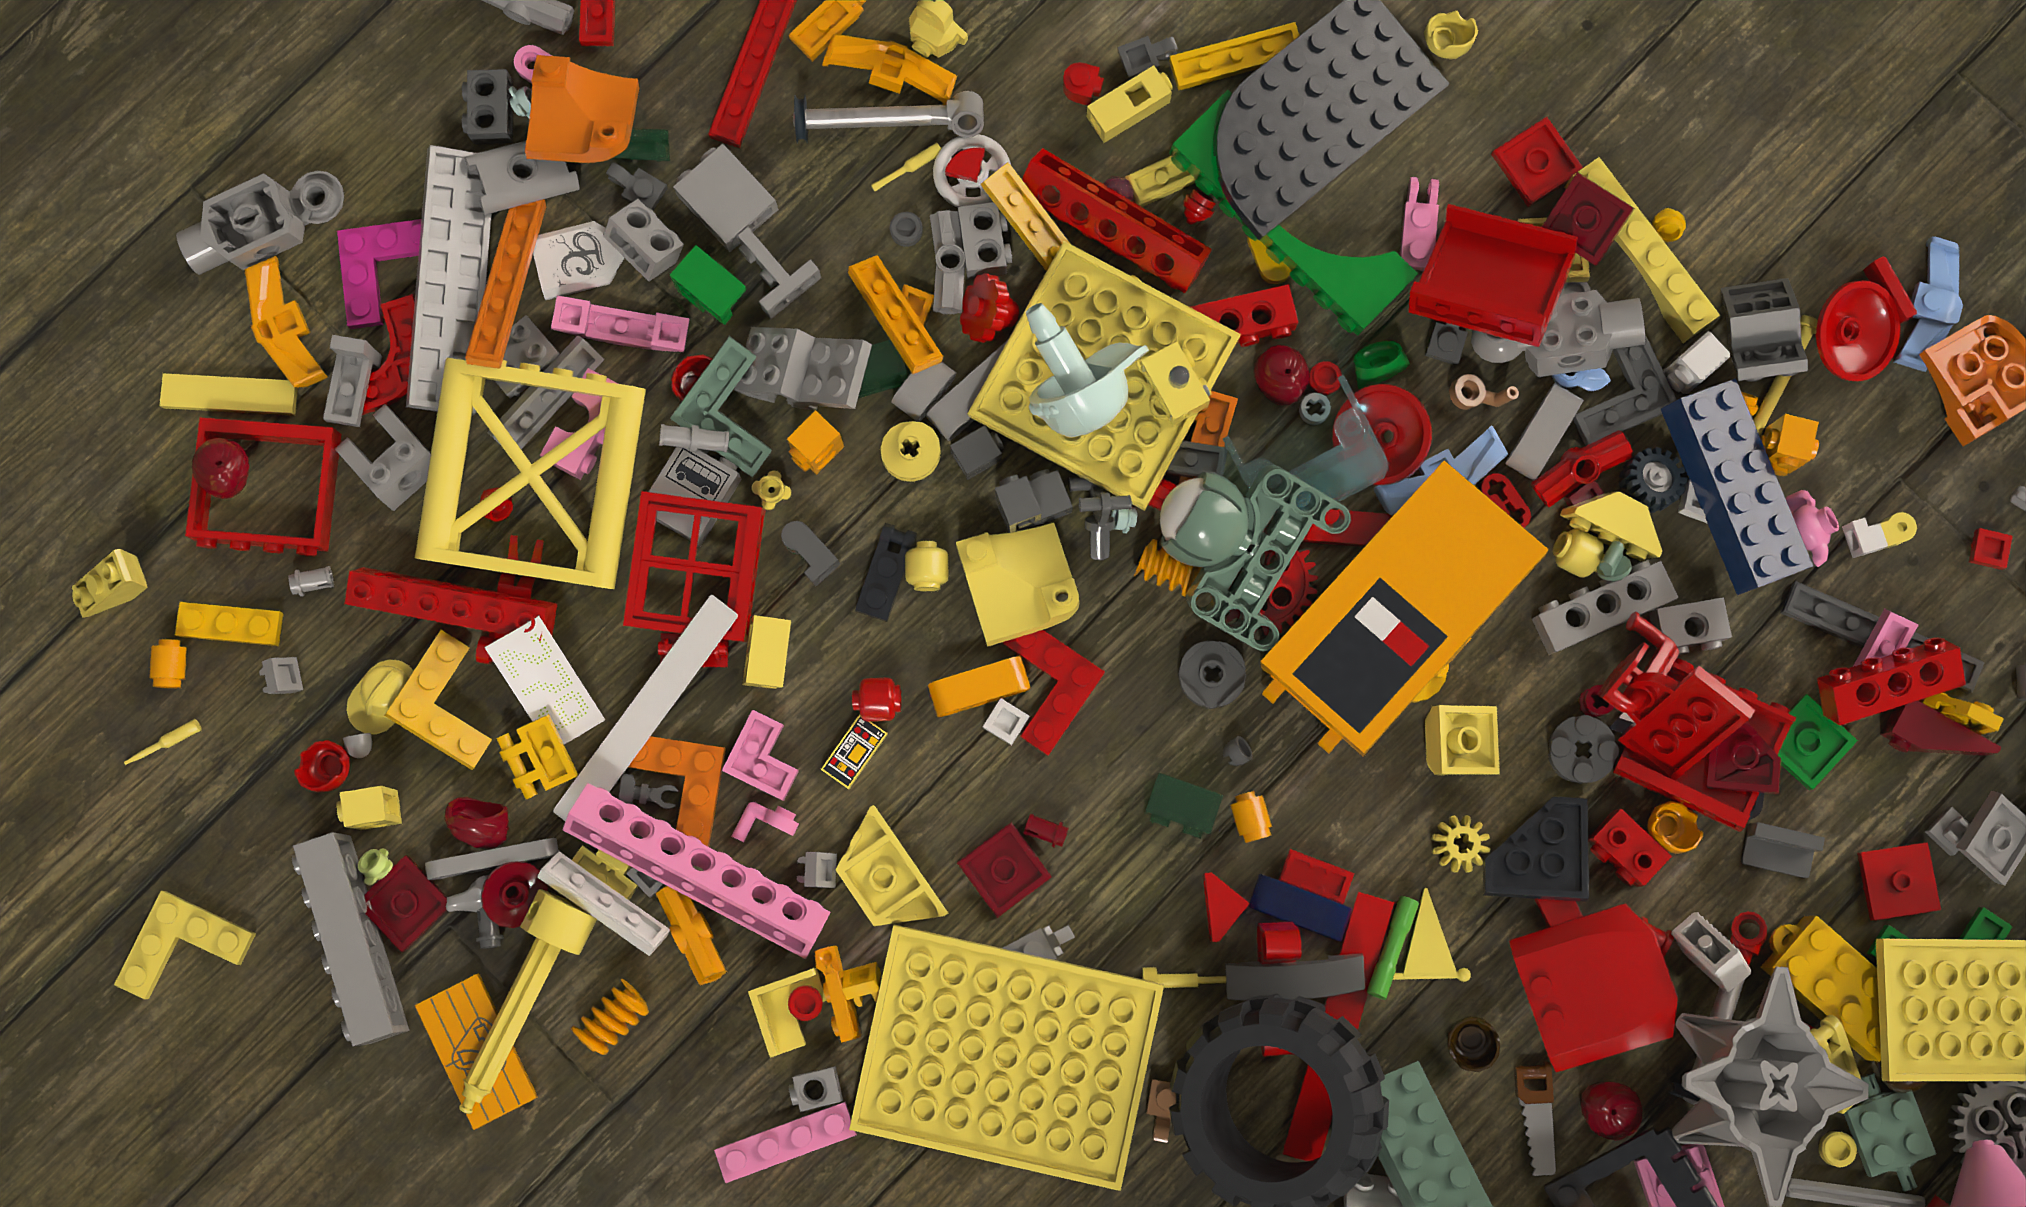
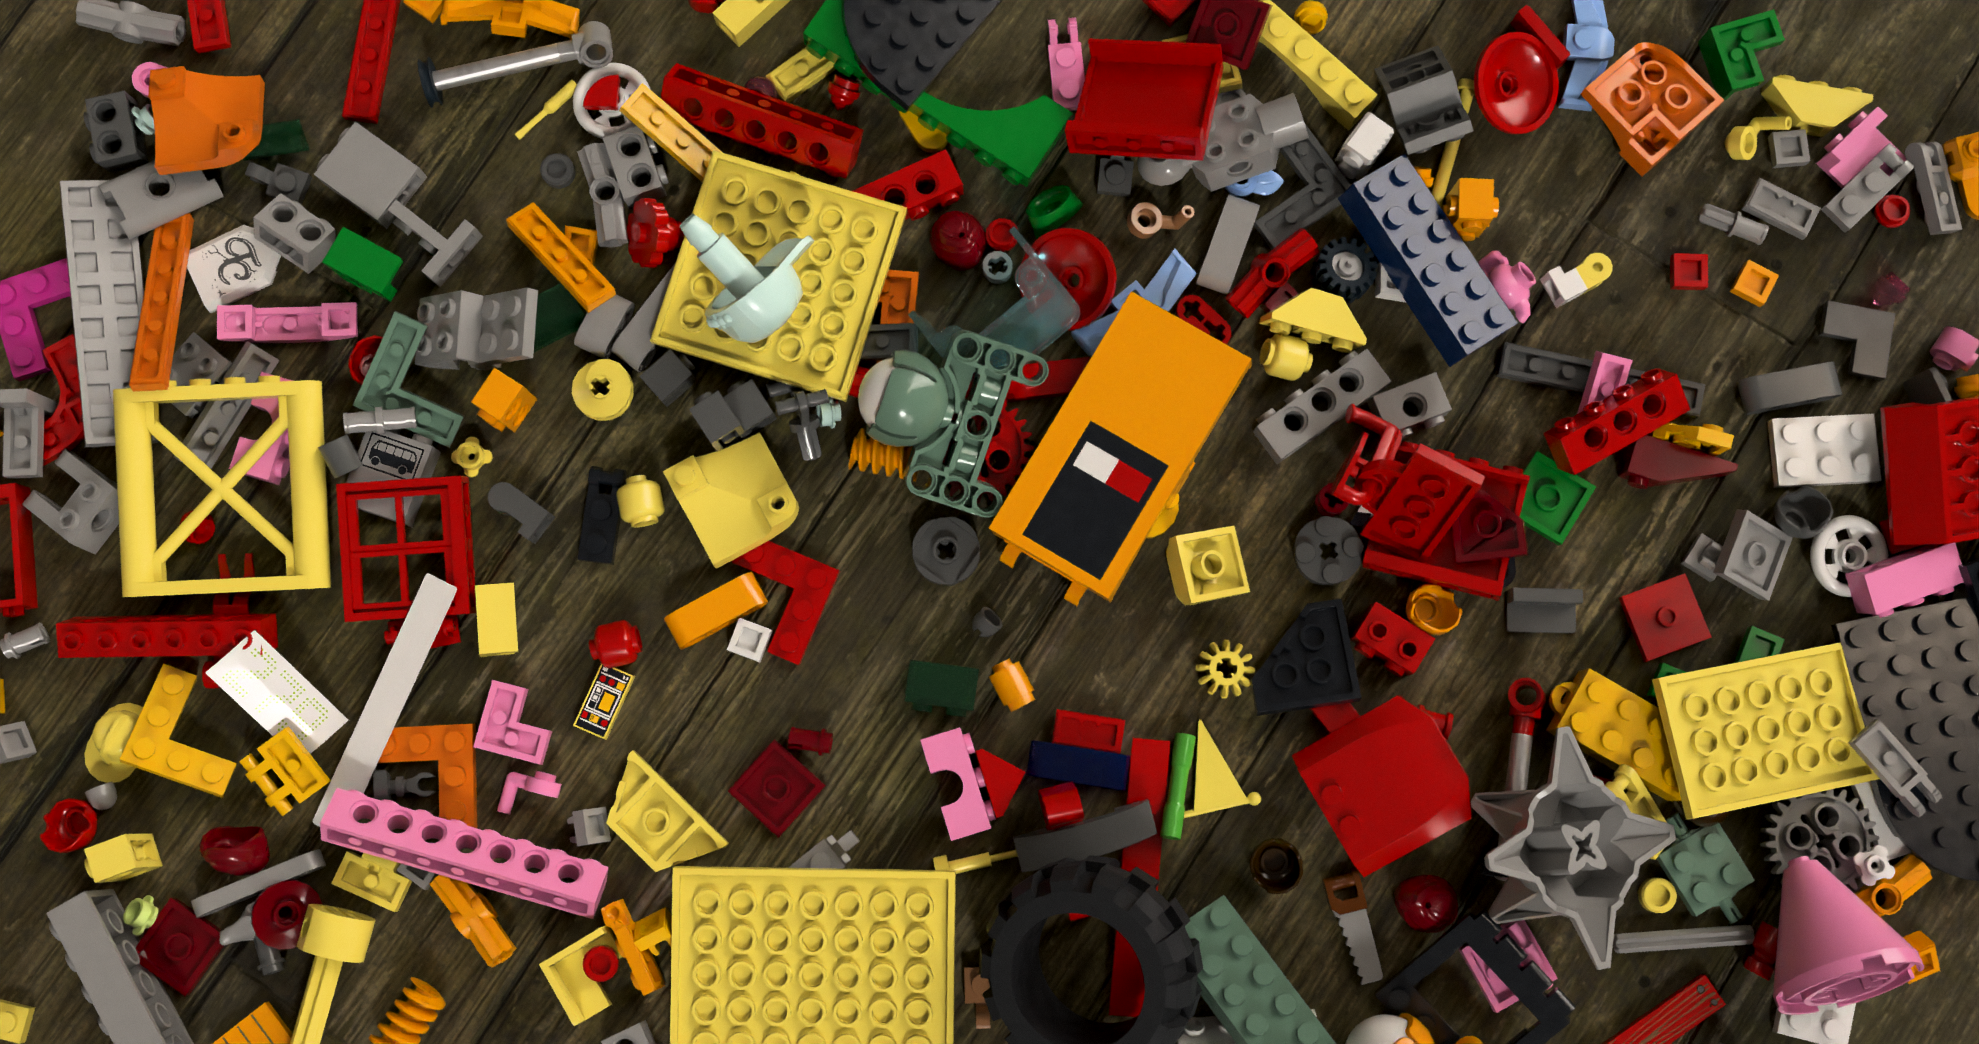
camera: 10 degrees left, 0 degrees up
white tile [537,852,670,956] -> none
light yellow piece [1140,342,1212,426] -> none
sand green plate [1597,541,1632,582] -> none
white brick [1672,912,1751,992] -> none
none -> dark grey piece [318,434,363,479]
none -> bright pink arch [920,727,996,841]

